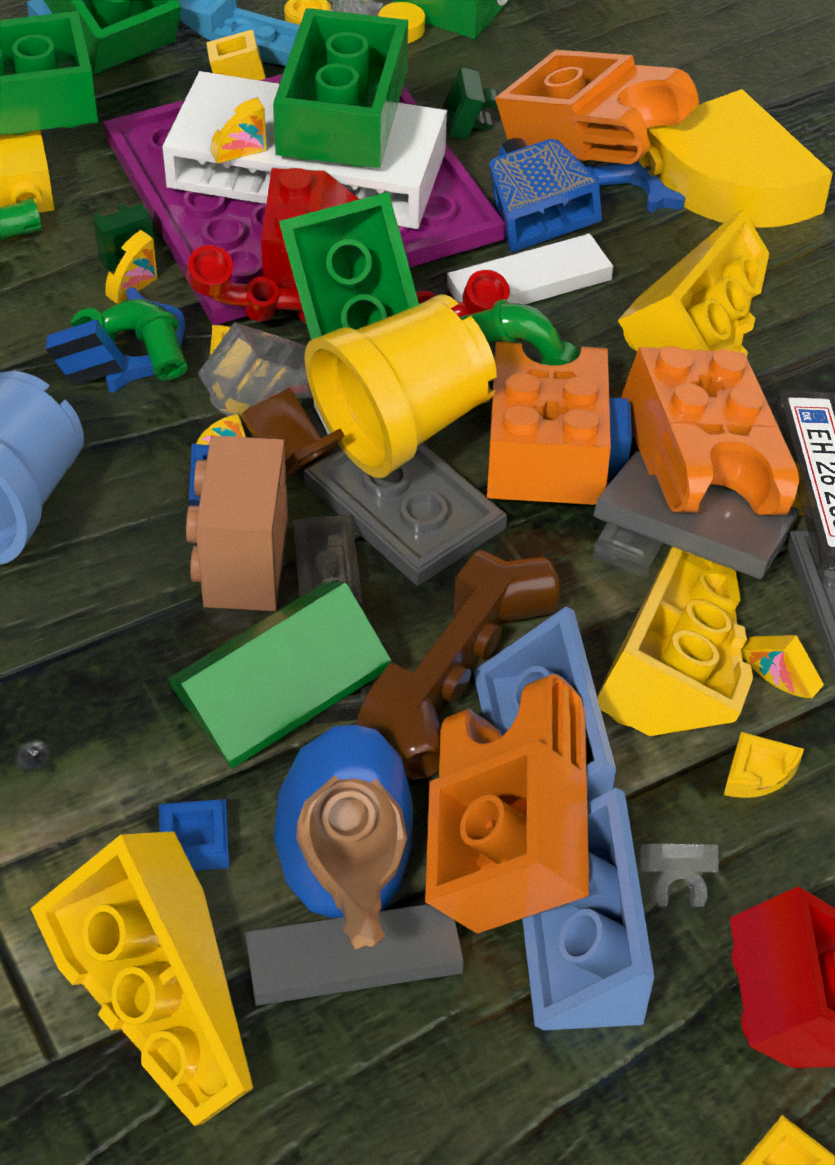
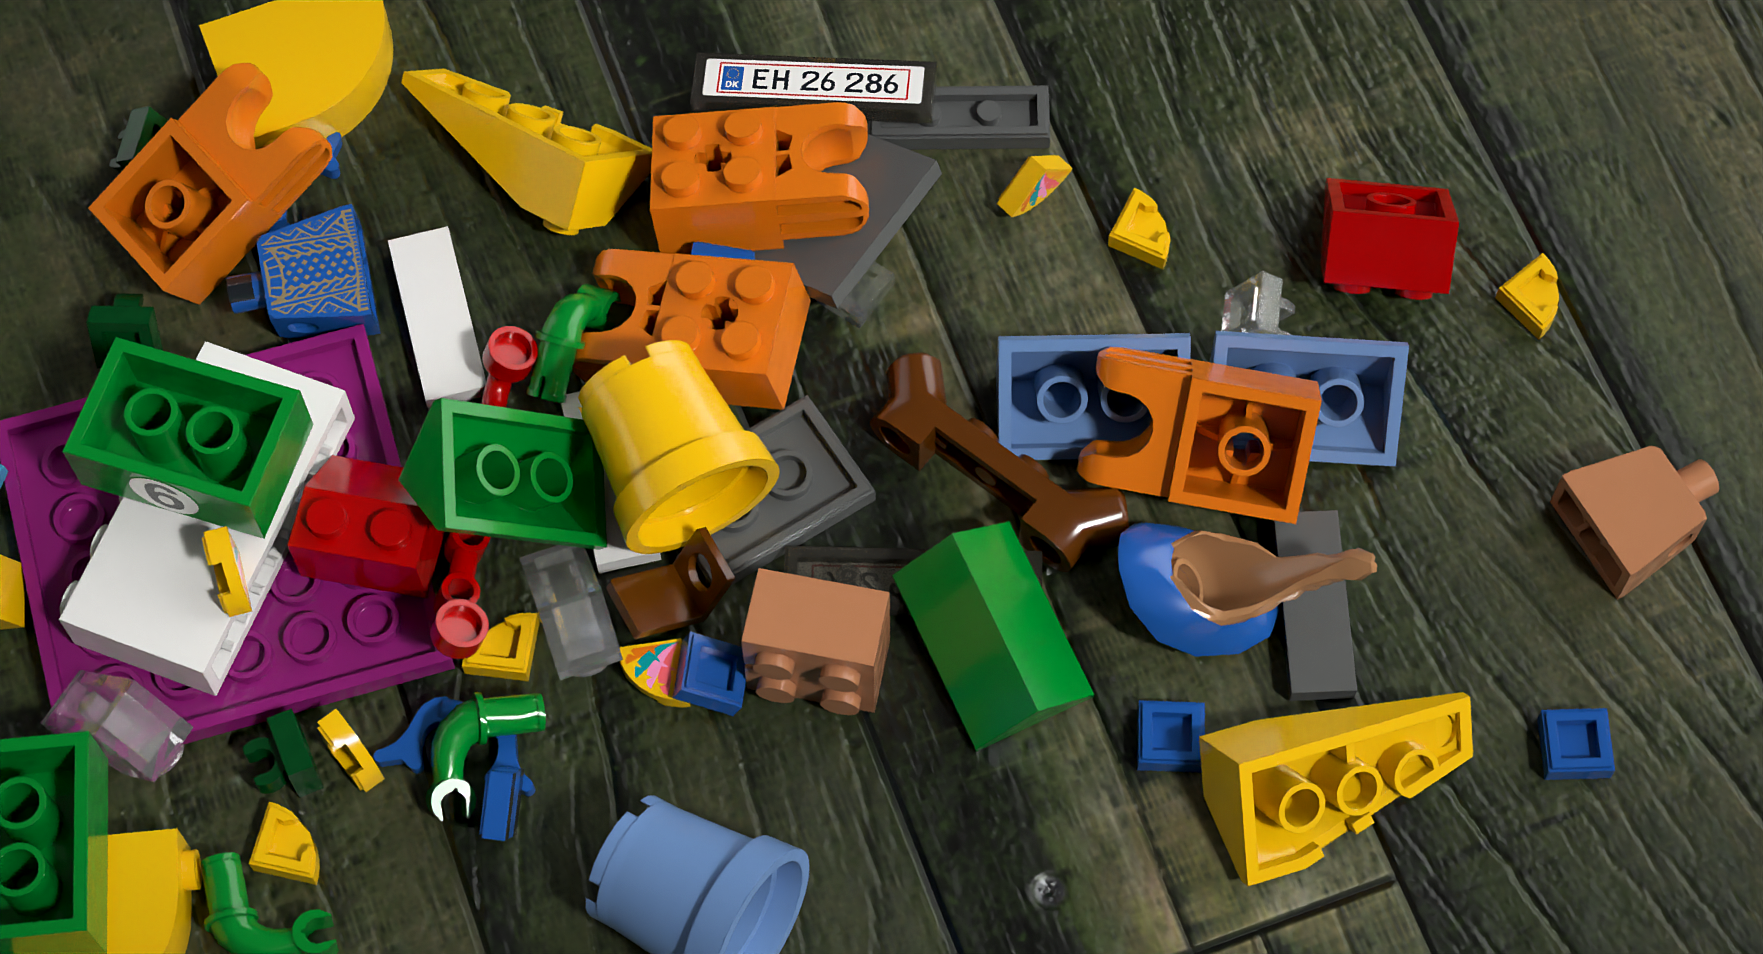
camera: 80 degrees left, 15 degrees up
yellow wedge [597,546,753,736] -> none
none -> clear slope [41,670,194,782]
none -> yellow tile [249,802,320,885]

